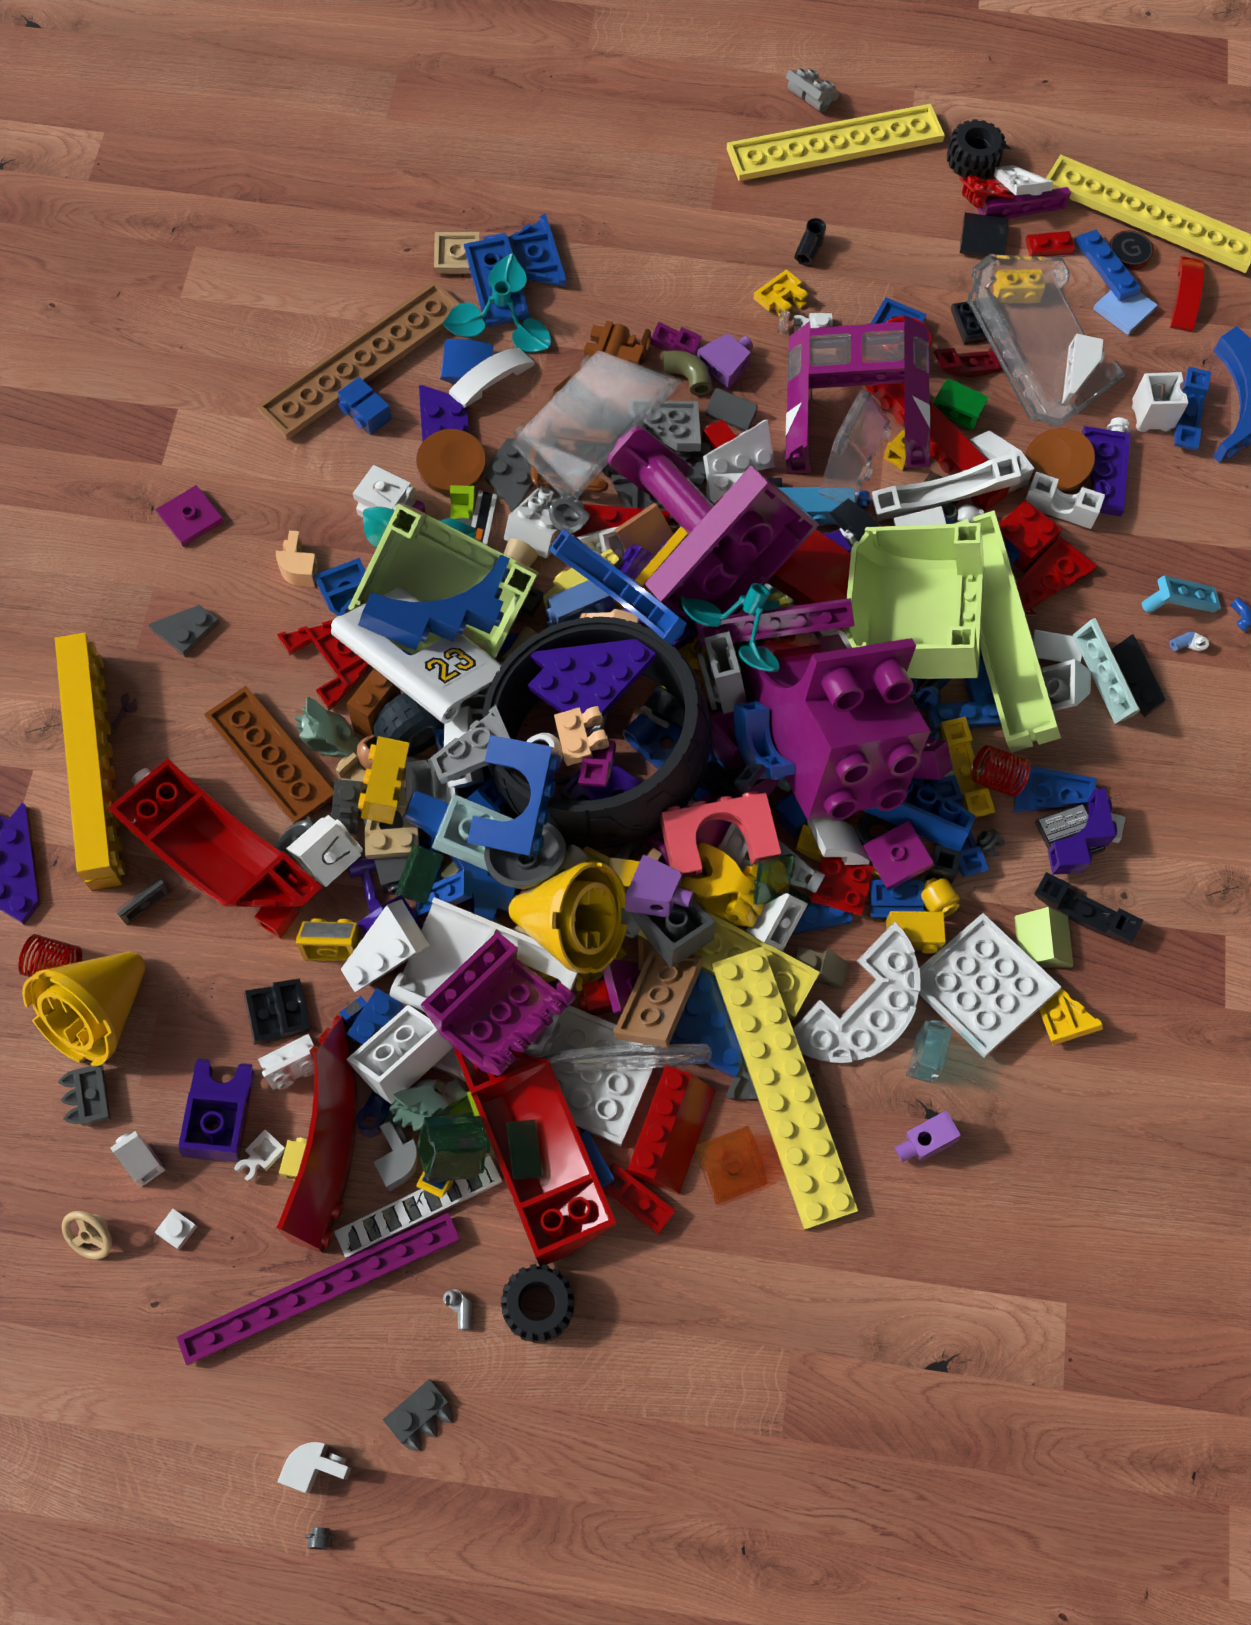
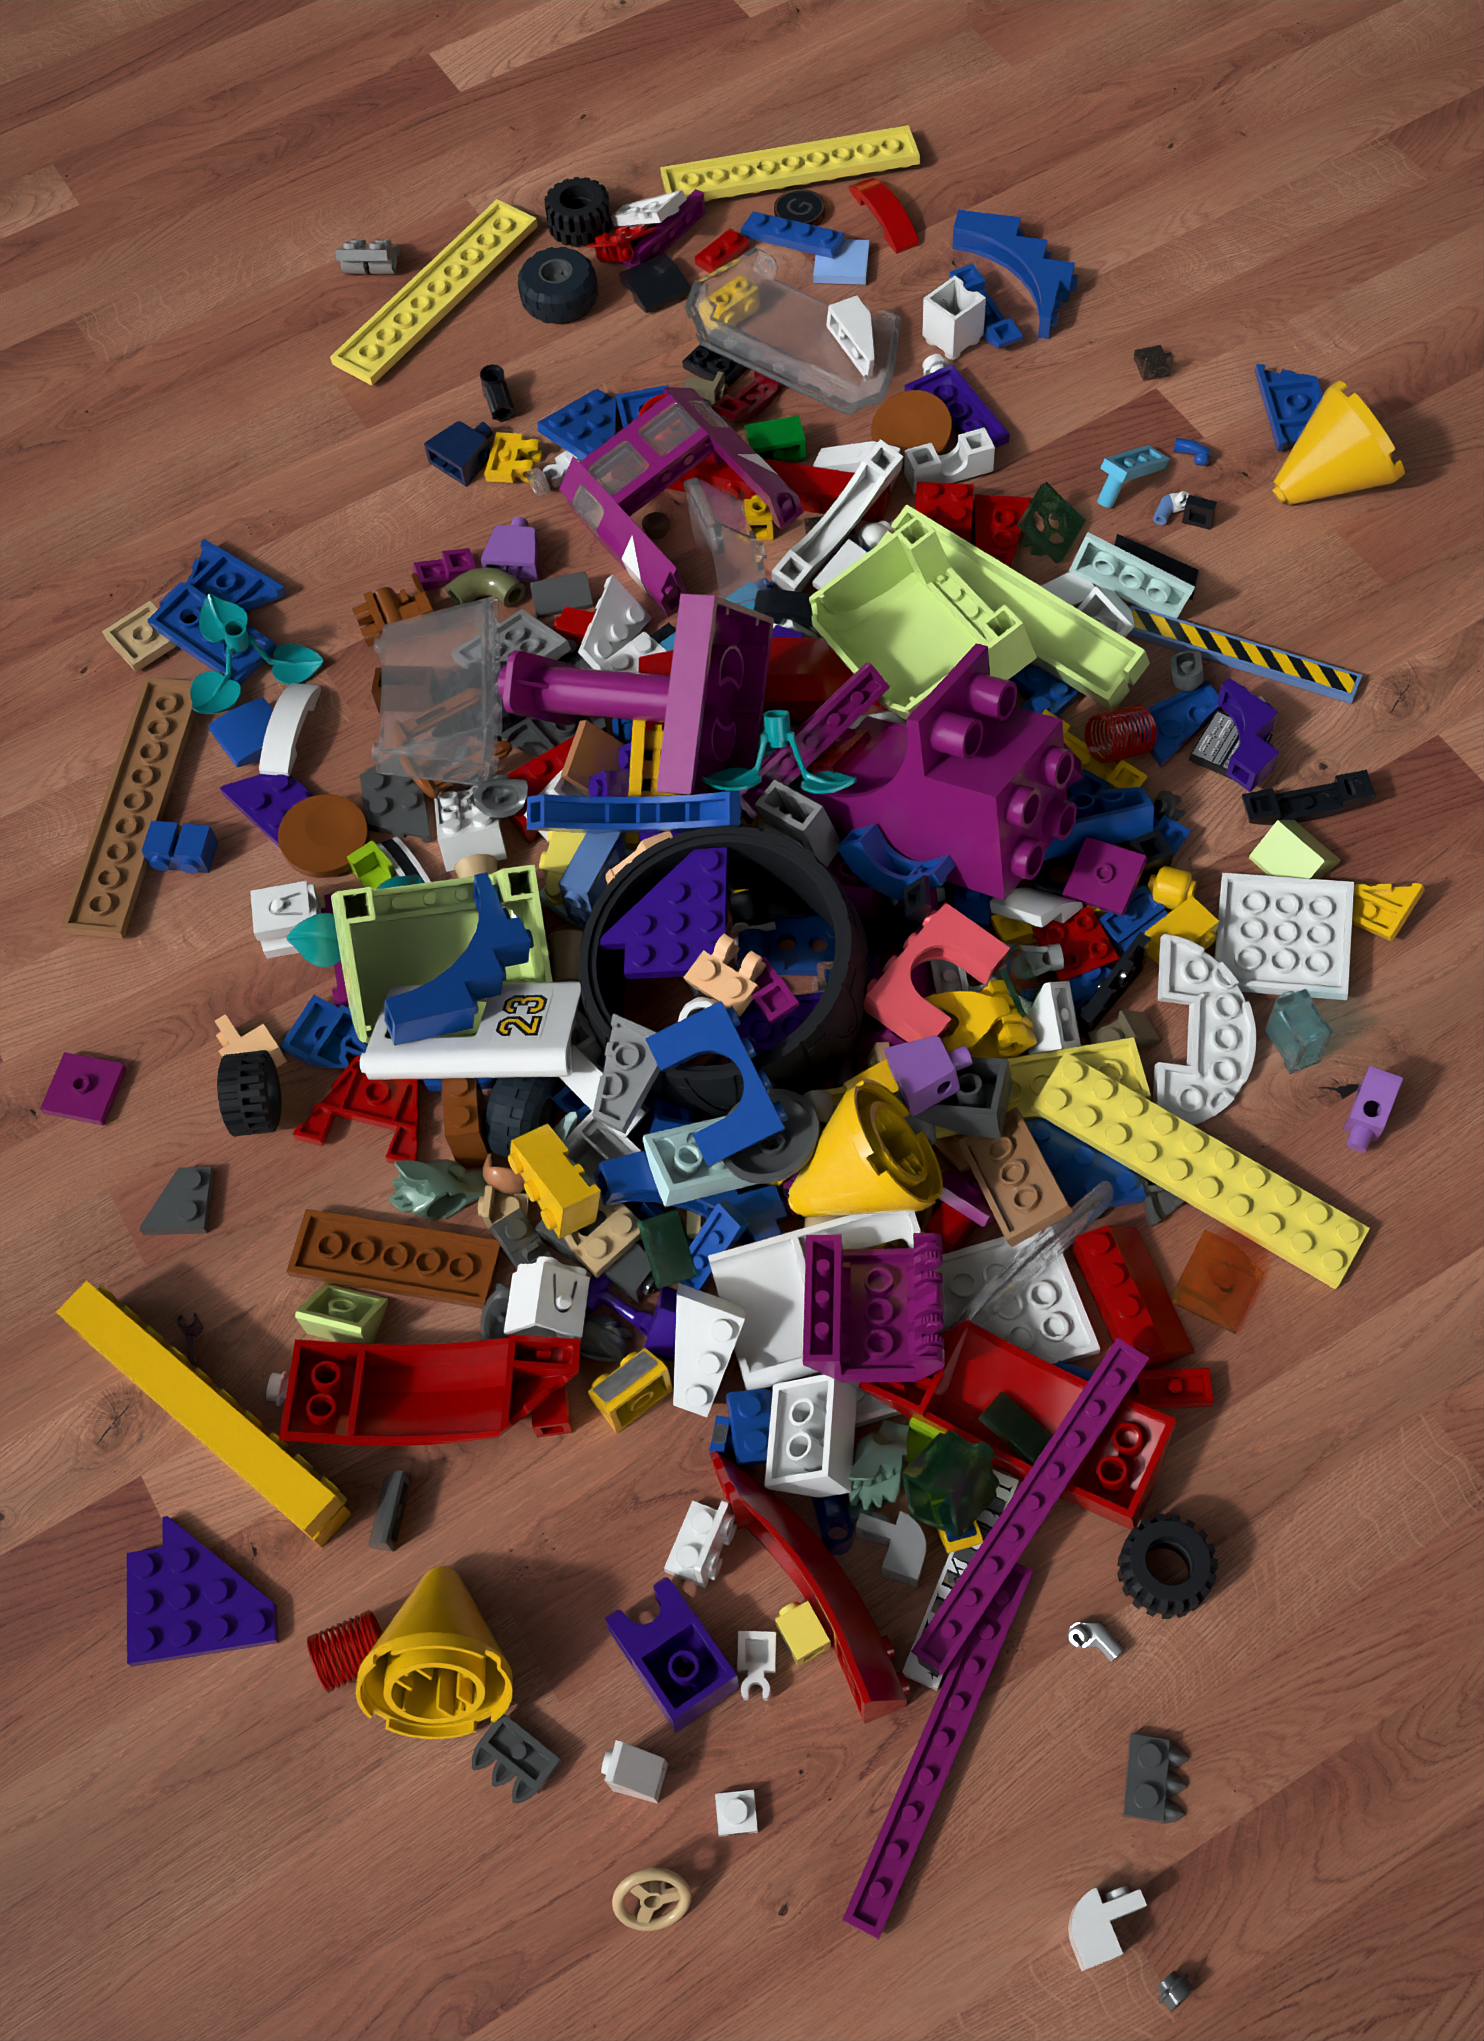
camera: 30 degrees left, 5 degrees down
black slope [244,978,311,1045] -> none
none -> black tyre [217,1050,282,1137]
none -> yellowish green slope [295,1283,388,1344]
none -> dark blue torso [424,421,493,487]
none -> black wheel [518,247,598,324]
none -> blue plate [537,388,616,460]
none -> light aqua bar [553,1112,577,1142]
none -> dark grey hat [580,1314,633,1364]
none -> clear smoke plate [642,512,670,539]
none -> dark tan bracket [684,371,728,409]
none -> magenta plate [911,1337,1149,1675]
none -> clear green piece [1017,482,1086,564]
none -> black wing [1076,932,1151,1037]
none -> tile [1128,605,1362,704]
none -> dark grey plate [1171,650,1204,691]
none -> black plate [1182,495,1217,530]

